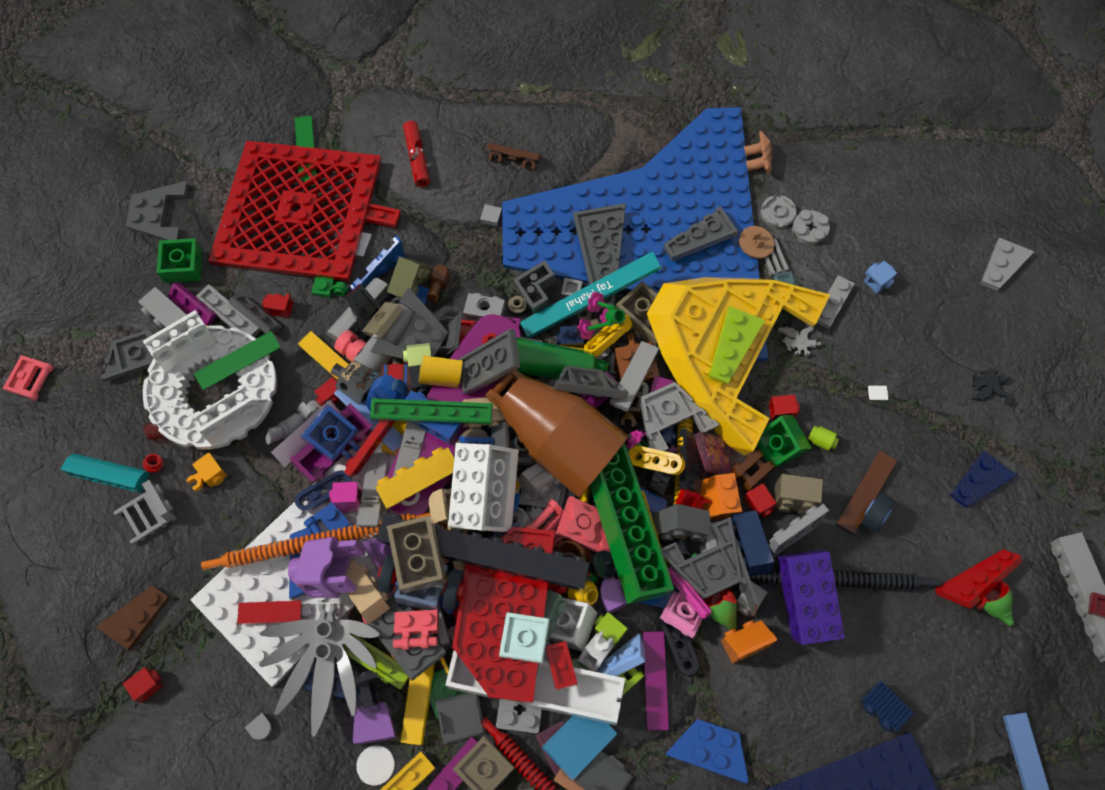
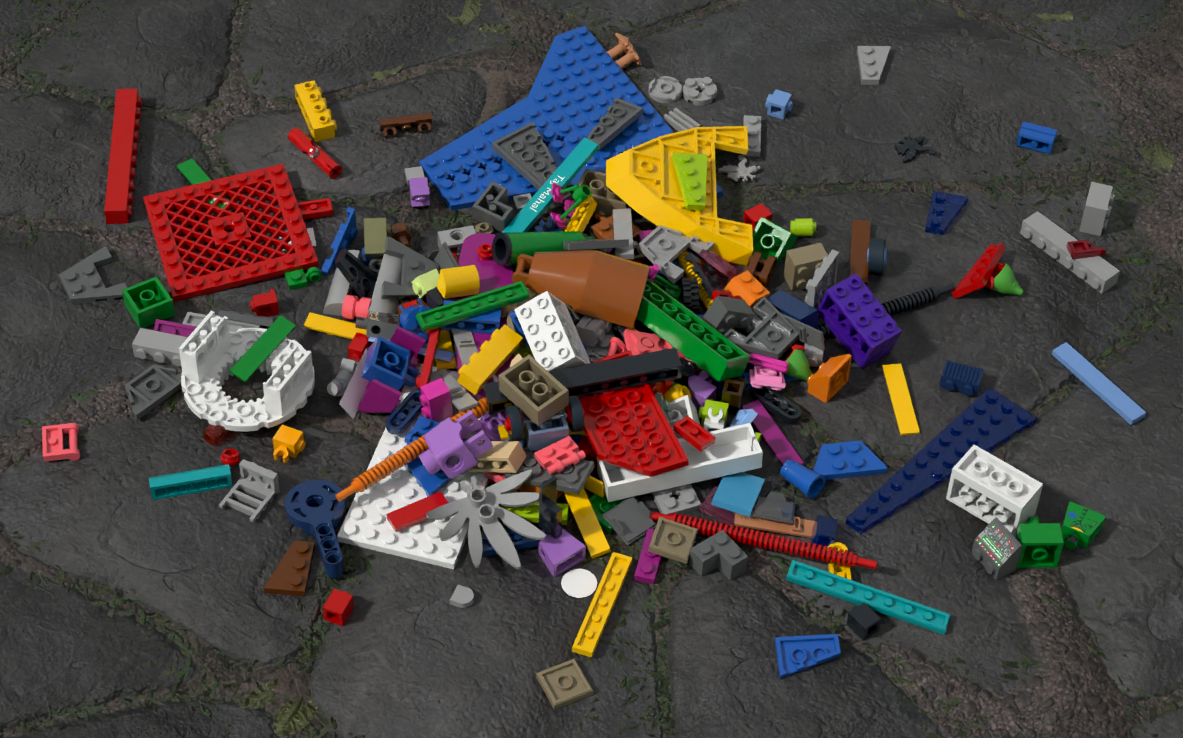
camera: 30 degrees left, 20 degrees down
dark tan plate [362,302,404,338] -> none
dark grey piece [459,329,520,395] -> none
light aqua tile [499,613,550,664] -> none
yellow plate [628,446,685,475] -> none
medium nougat piece [739,226,774,259] -> none
red brick [743,484,777,518] -> none
white sticker [868,386,888,400] -> none
none -> red brick [104,89,142,224]
none -> dark blue beam [284,479,346,578]
none -> yellow brick [294,80,337,142]
none -> medium lavender brick [409,177,430,207]
none -> dark brown brick [721,377,747,409]
none -> blue plant [780,459,826,499]
none -> yellow piece [882,363,920,436]

